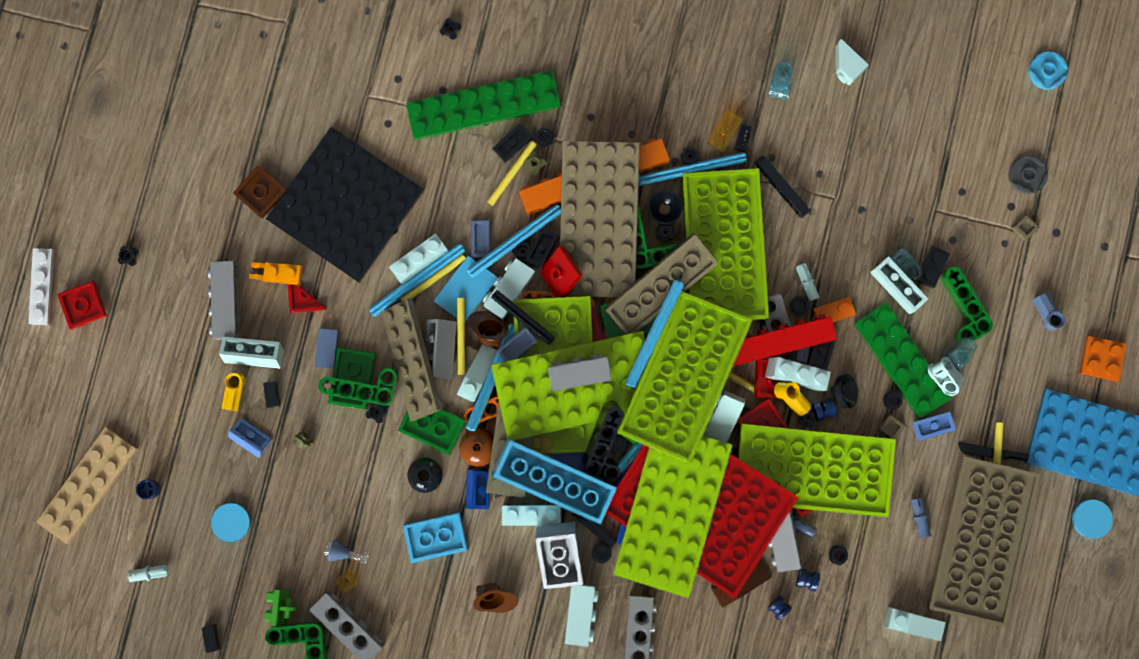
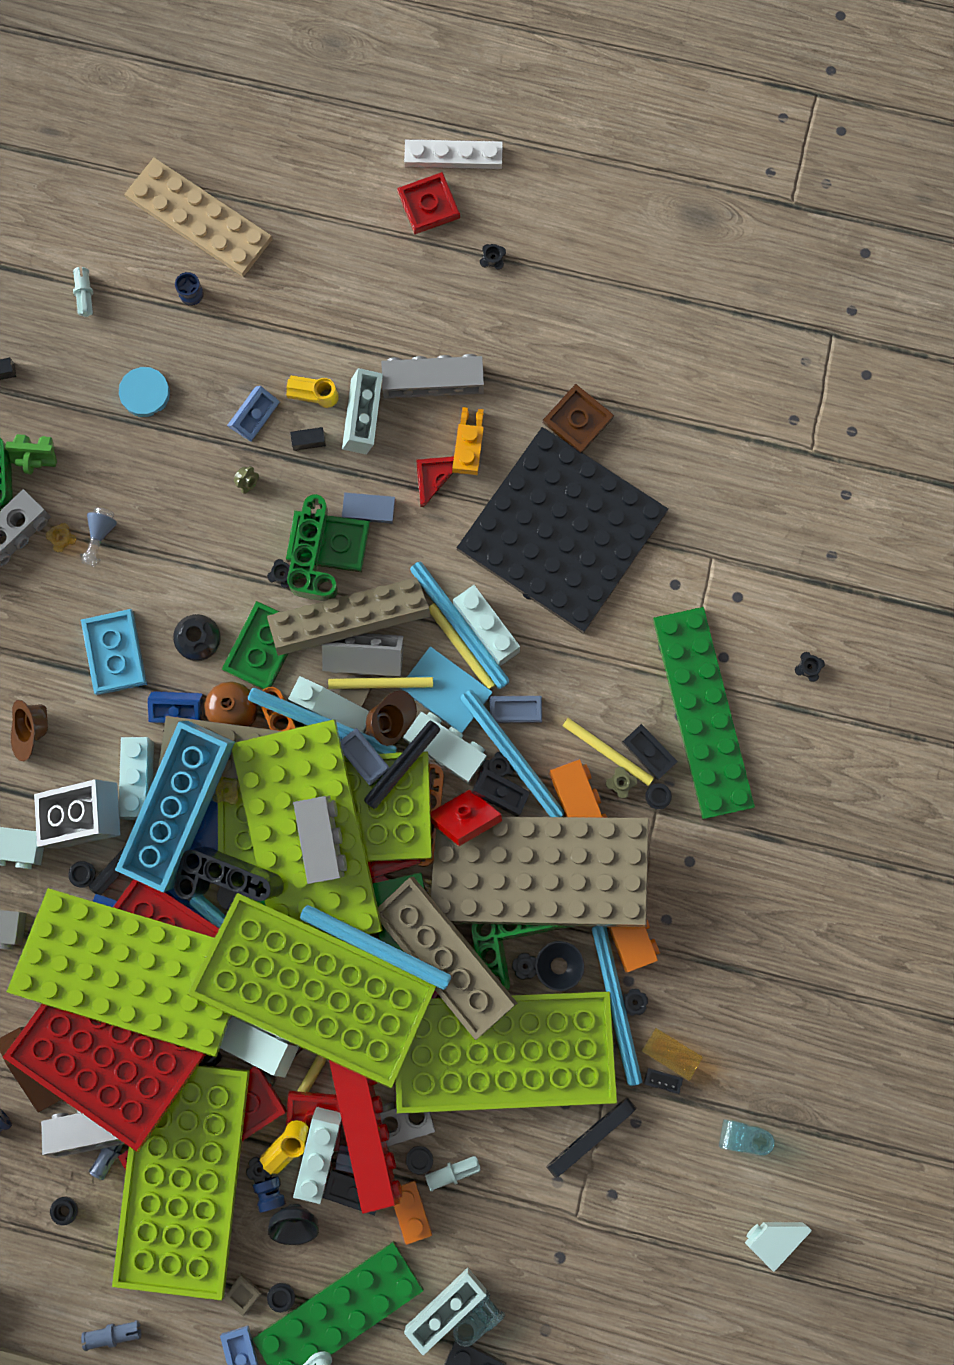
camera: 85 degrees right, 5 degrees down
dark blue wheel [795,568,820,592] -> none

